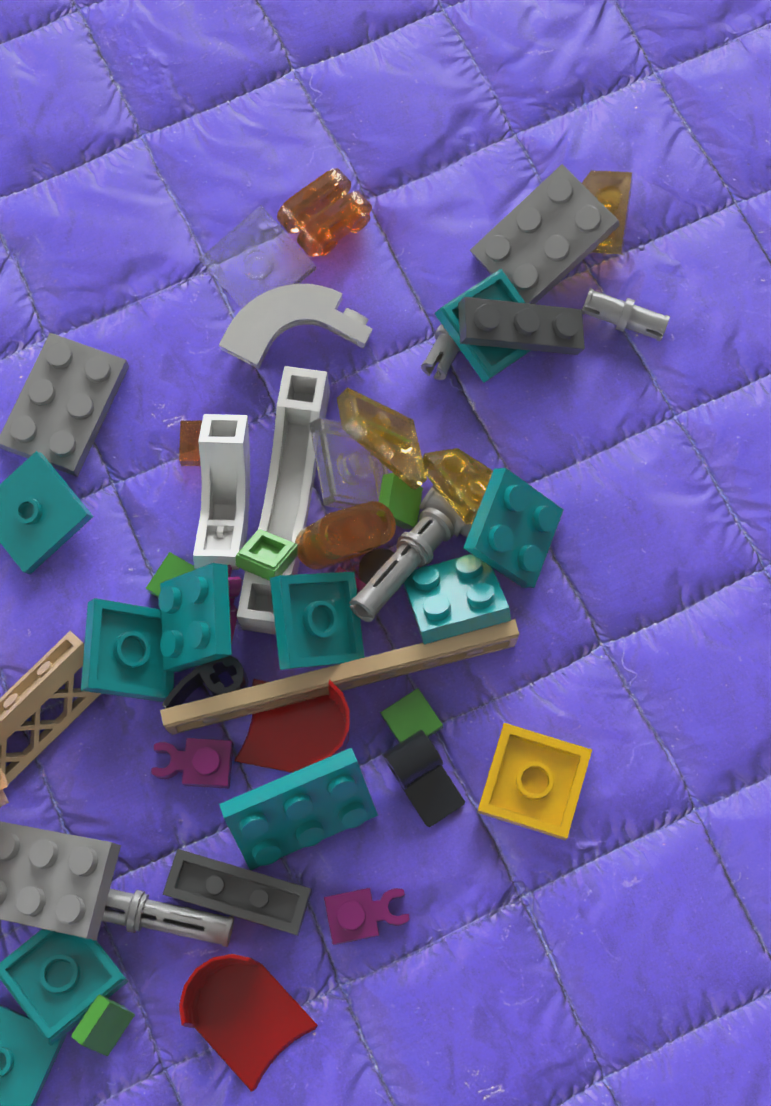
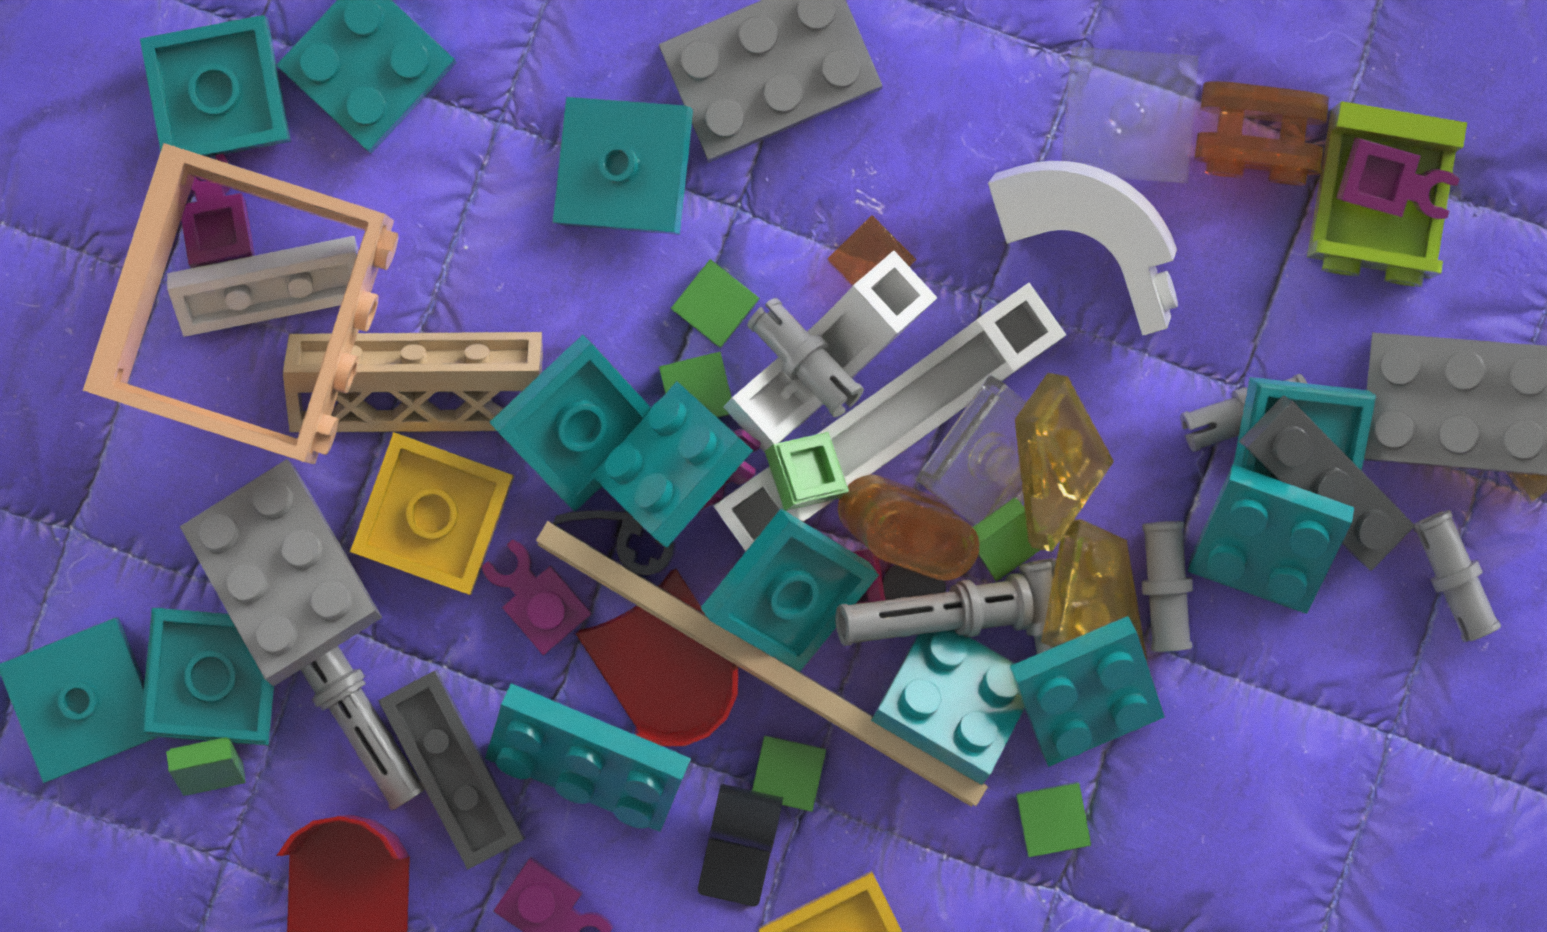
camera: 40 degrees right, 15 degrees up
none -> yellow plate [350,432,515,595]
none -> bright green tile [671,259,760,349]
none -> light grey pin [747,298,864,417]
none -> bright green tile [1015,782,1091,857]
none -> light grey pin [1142,521,1193,652]
none -> teal plate [1187,464,1354,614]
none -> lime panel [1307,101,1467,287]
none -> magenta plate [1337,137,1460,219]

